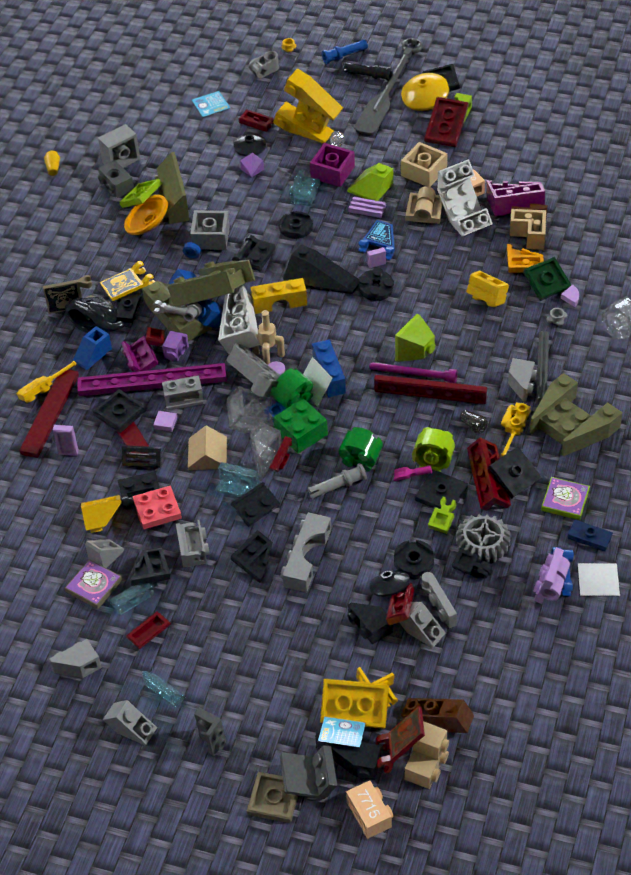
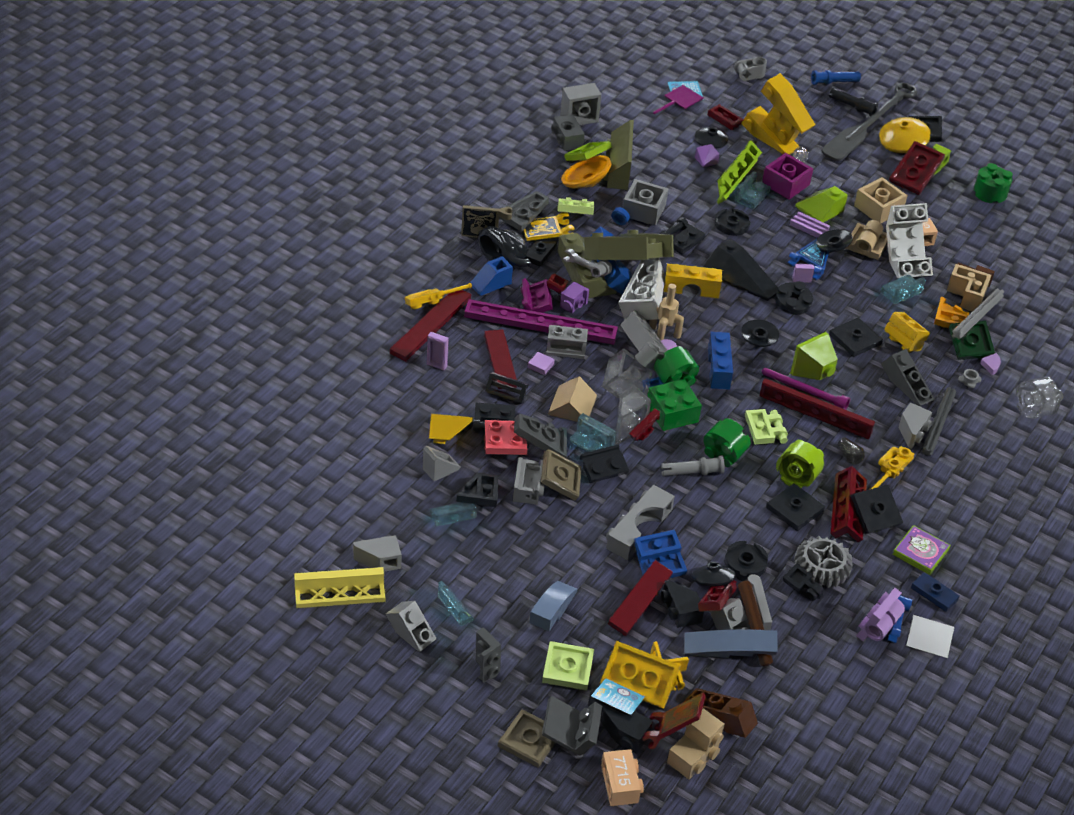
camera: 10 degrees right, 5 degrees down
yellow cone [44,151,60,176] -> none
tile [65,560,122,609] -> none
black tile [93,389,147,433] -> none
dark red tile [126,611,171,649] -> none
black wing [230,530,273,583] -> none
yellow plate [281,38,296,52] -> none
white sticker [303,357,332,407] -> none
dark pink piece [394,466,432,481] -> none
lime plate [428,497,456,534] -> none
magenta wedge [487,180,545,216] -> none
olive wedge [530,373,623,456] -> none
none -> light yellow fence [294,567,385,608]
none -> dark grey wing [499,191,549,232]
none -> dark grey wing [514,414,567,458]
none -> sand blue slope [529,581,577,631]
none -> dark tan tile [541,449,582,501]
none -> yellowish green plate [542,641,594,690]
none -> yellowish green plate [558,197,594,215]
none -> dark red tile [608,560,673,636]
none -> blue slope [634,530,687,578]
none -> magenta piece [653,85,704,114]
none -> sand blue slope [684,630,778,658]
none -> lime wedge [717,140,762,204]
none -> reddish brown axle [738,581,773,666]
none -> black dish [741,319,779,347]
none -> yellowish green plate [745,409,788,445]
none -> black dish [816,229,853,252]
none -> black plate [829,317,883,357]
none -> clear light blue bracket [880,275,926,304]
none -> dark grey slope [881,349,934,406]
none -> light grey axle [952,288,1004,339]
none -> green brick [973,163,1013,203]

